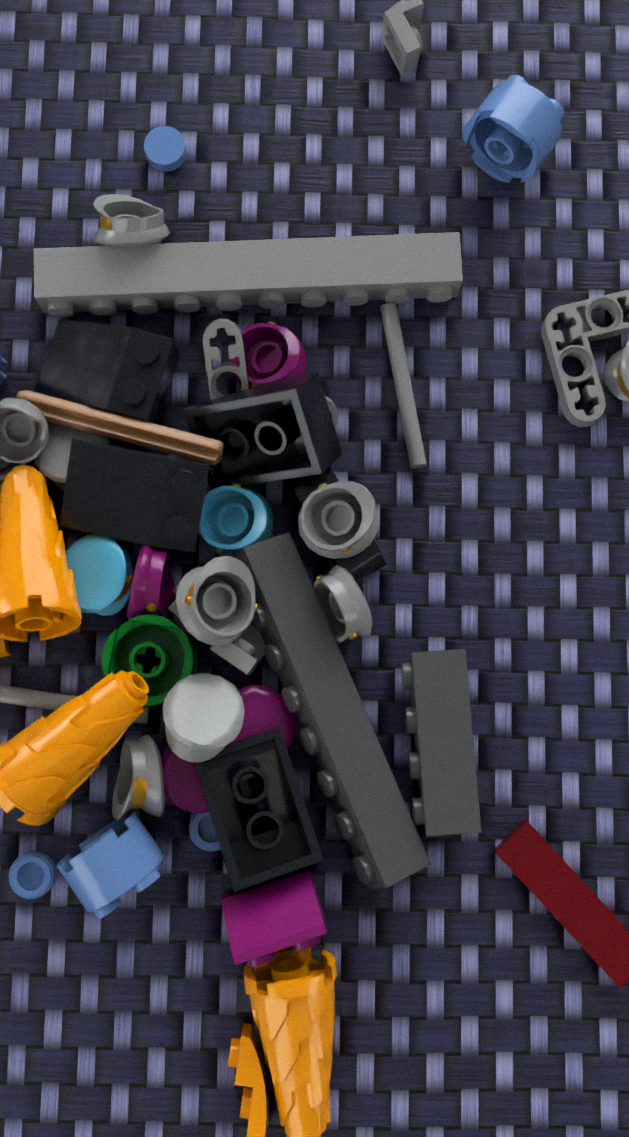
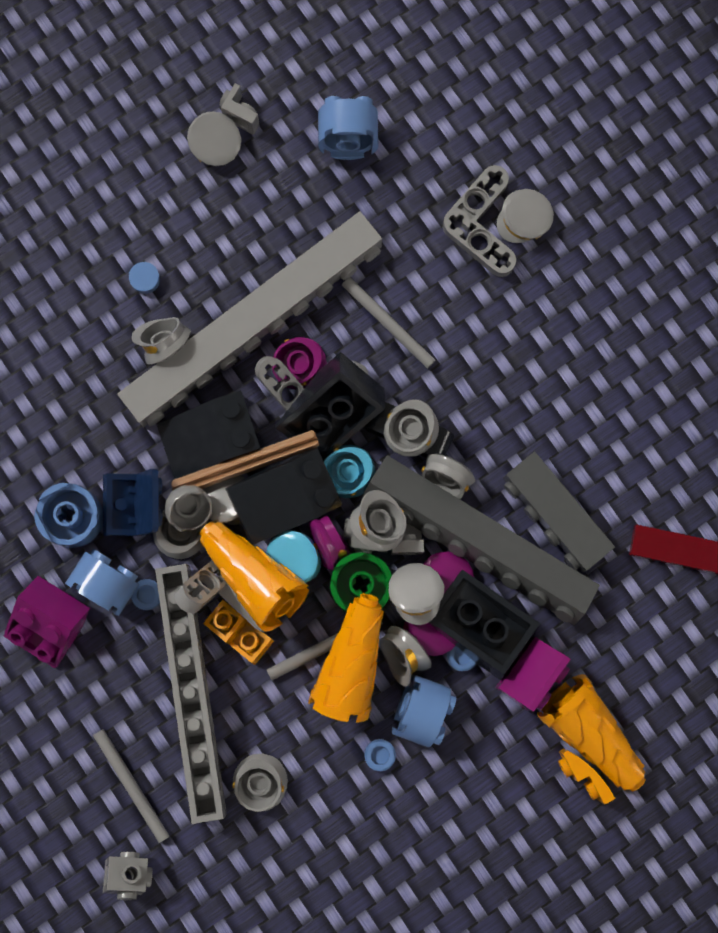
camera: 35 degrees left, 0 degrees up
none -> light grey piece [187,112,241,166]

